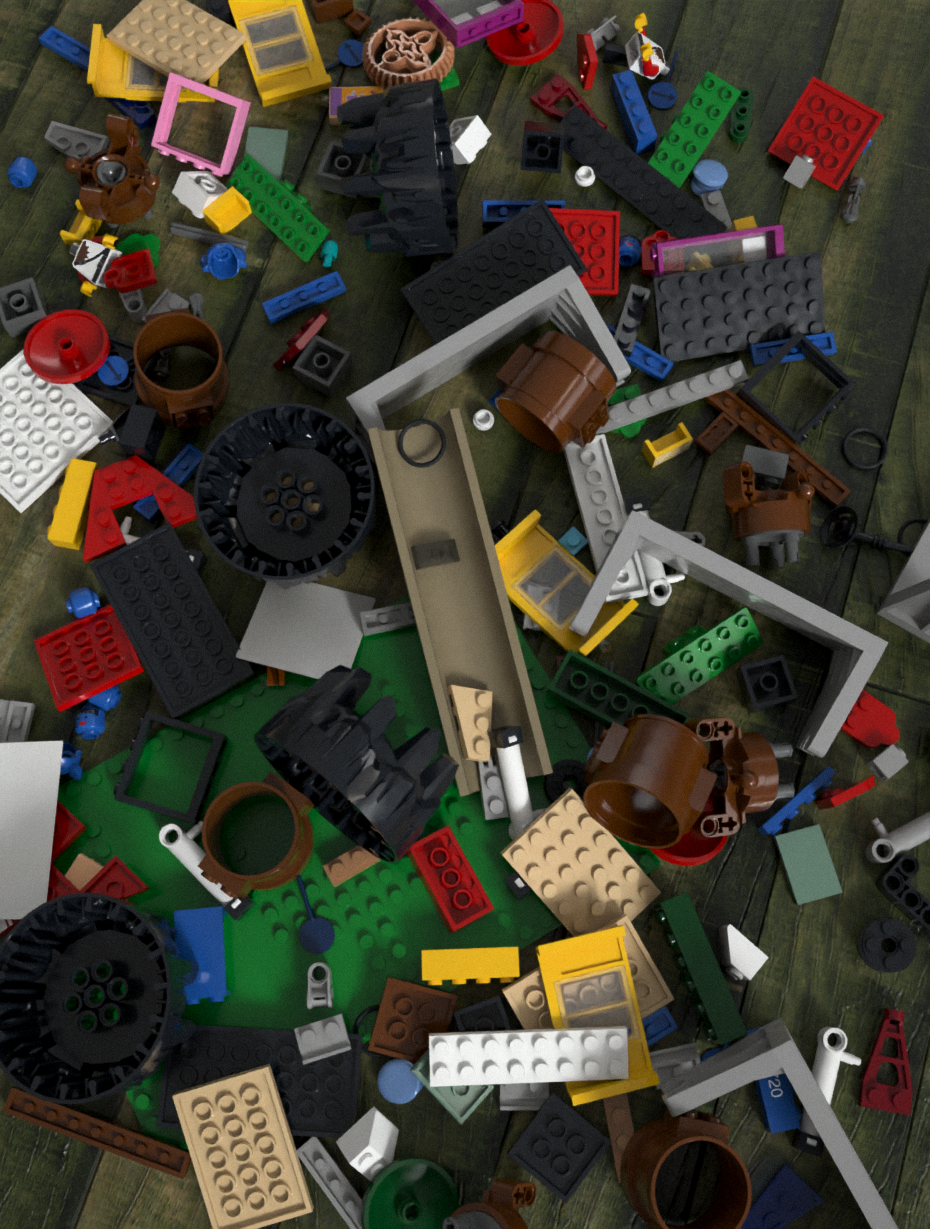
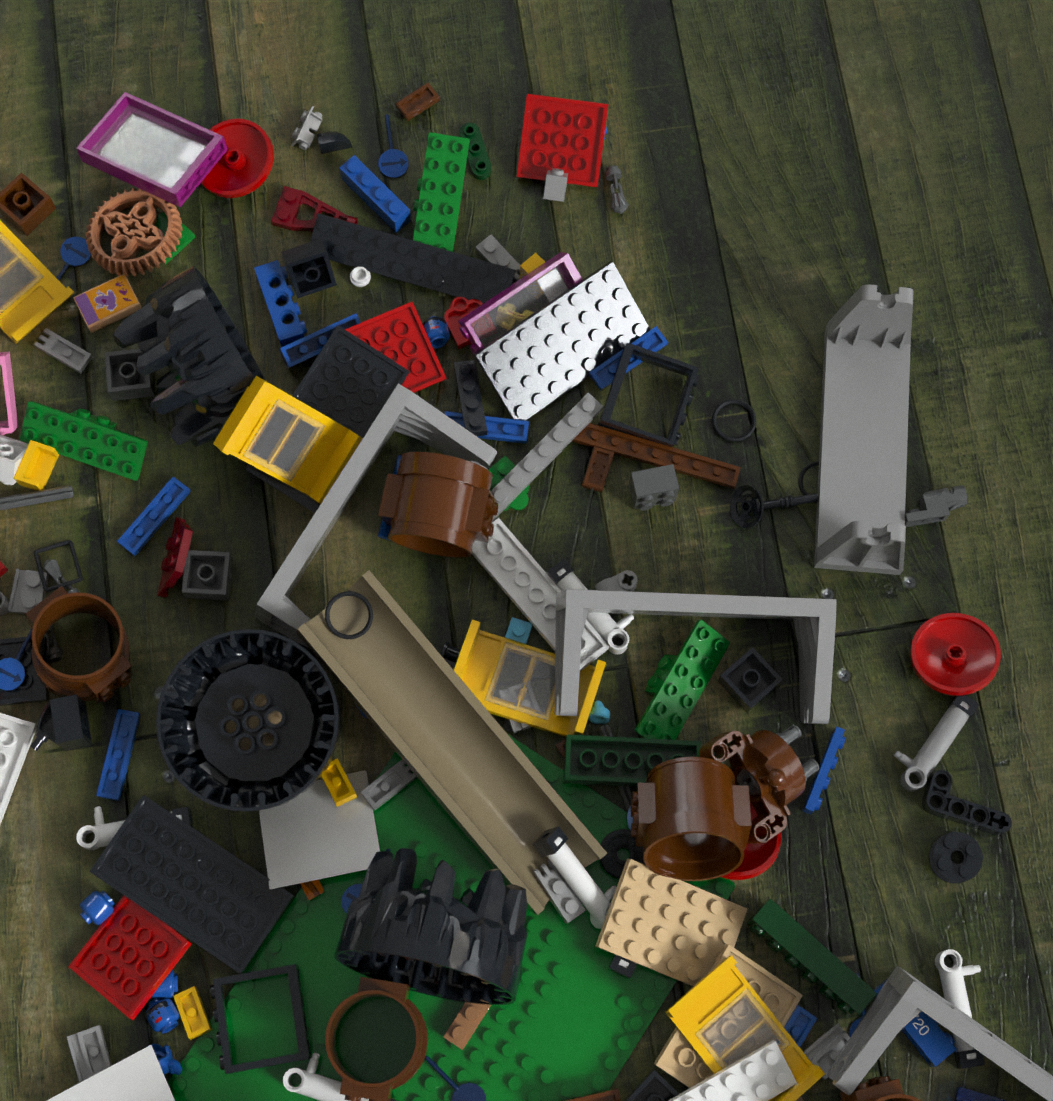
camera: 30 degrees left, 0 degrees up
yellow brick [47,458,101,550] -> none
red wing [83,455,197,563] -> none
blue hair [200,243,248,280] -> none
sand green tile [244,127,289,180] -> none
teal cylinder [321,239,338,267] -> none
reddish brown plate [344,8,372,36] -> none
red slope [406,825,494,934] -> none
clear smoke plate [411,539,460,570] -> none
yellow brick [421,947,520,985] -> none
tan wing [447,685,492,762] -> none
white slope [449,115,491,165] -> none
white plate [473,409,494,431] -> none
red plate [576,33,598,90] -> none
torso [625,13,671,79] -> none
yellow panel [641,422,693,468] -> none
medium blue piece [691,159,728,196] -> none
white slope [718,924,769,981] -> none
reddish brown piece [723,461,815,569] -> none
sand green tile [773,824,843,906] -> none
red plate [815,775,876,810] -> none
red plate [840,690,900,749] -> none
dark red plate [858,1008,913,1116] -> none
light grey brick [866,744,909,782] -> none
none -> light grey hinge [33,328,93,374]
none -> black piece [34,540,83,592]
none -> yellow plate [173,986,212,1040]
none -> yellow piece [213,376,363,504]
none -> blue brick [254,260,307,347]
none -> yellow plate [321,758,357,807]
none -> reddish brown plate [395,83,440,121]
none -> tile [588,700,610,724]

